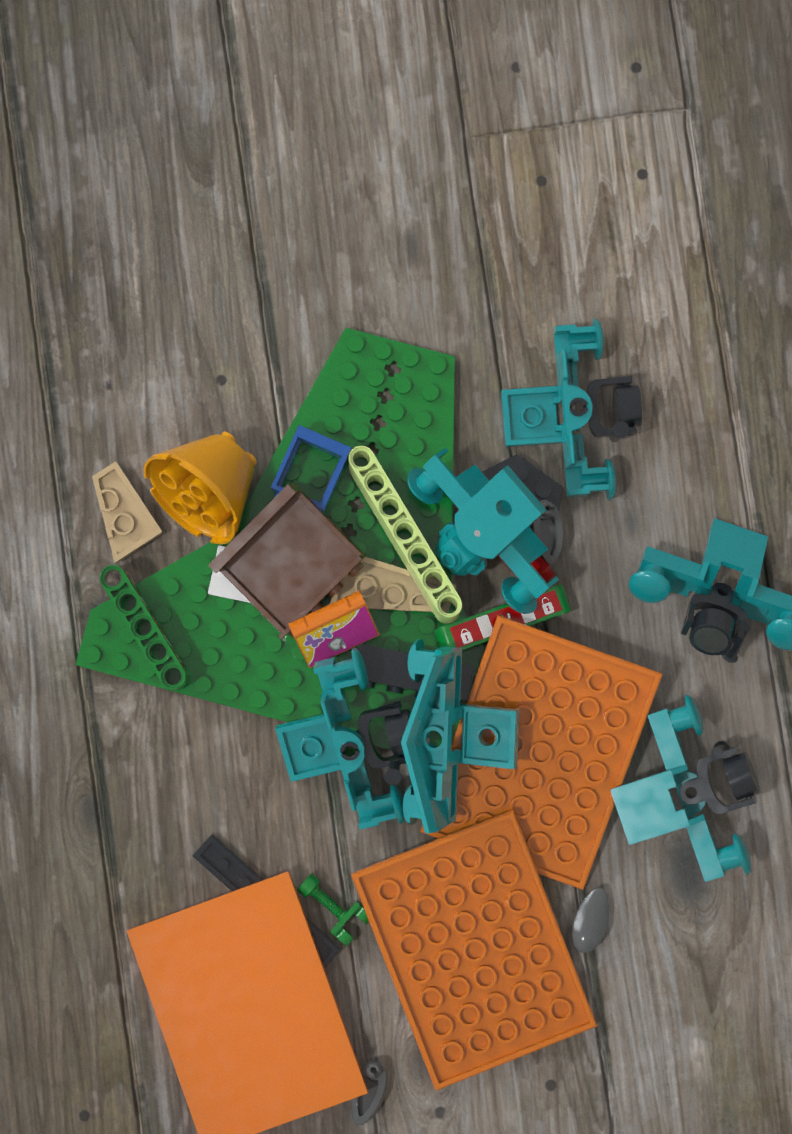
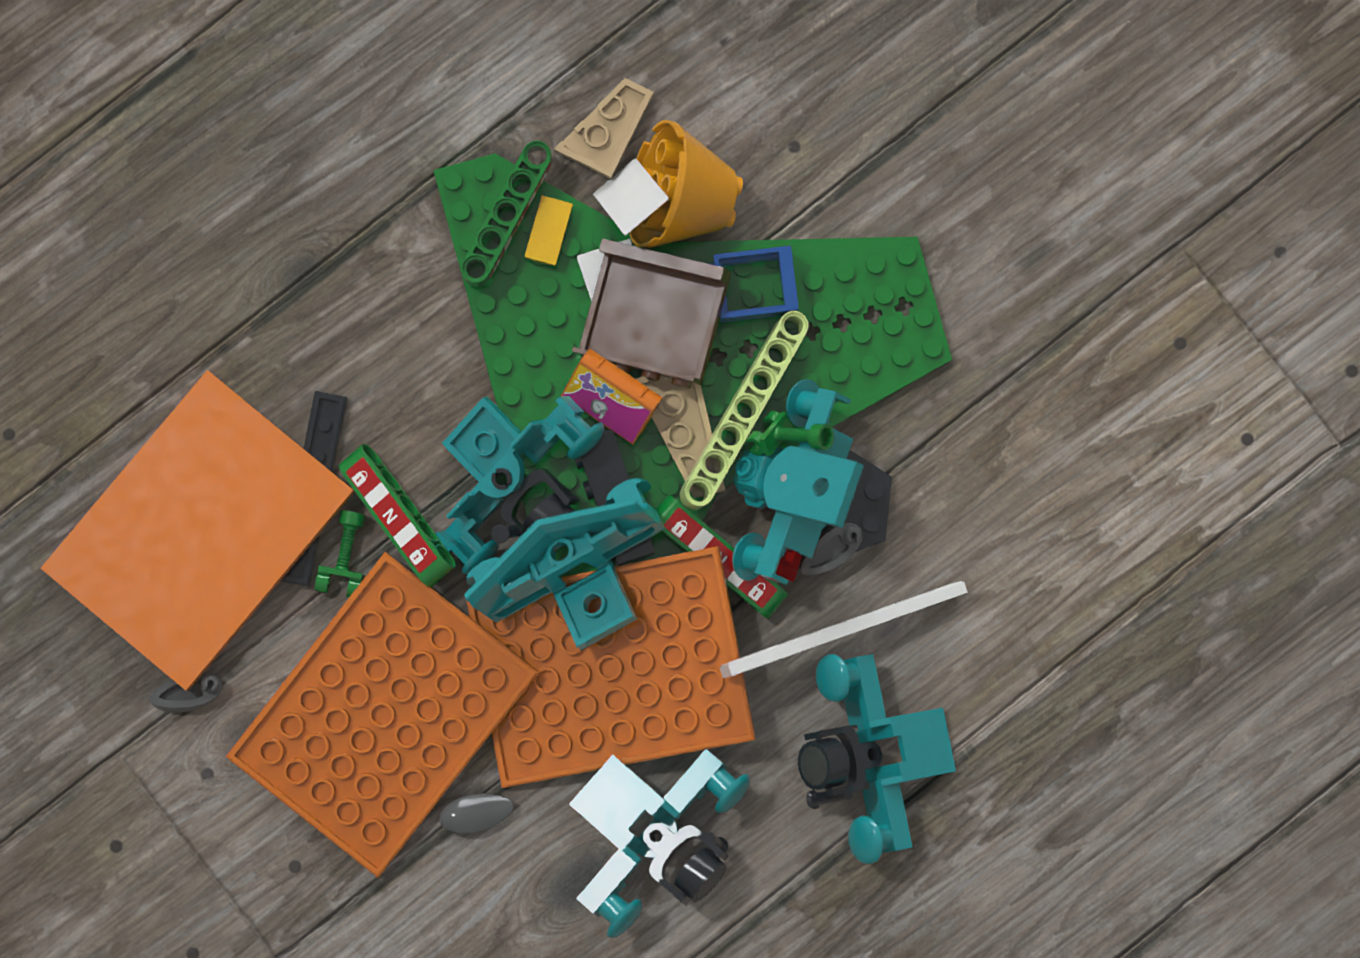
camera: 60 degrees right, 0 degrees up
teal piece [501,318,642,501] -> none
none -> beam [339,444,456,587]
none -> yellow tile [524,195,573,267]
none -> white sticker [593,158,669,235]
none -> white tile [719,581,968,678]
none -> green bar [745,411,834,456]

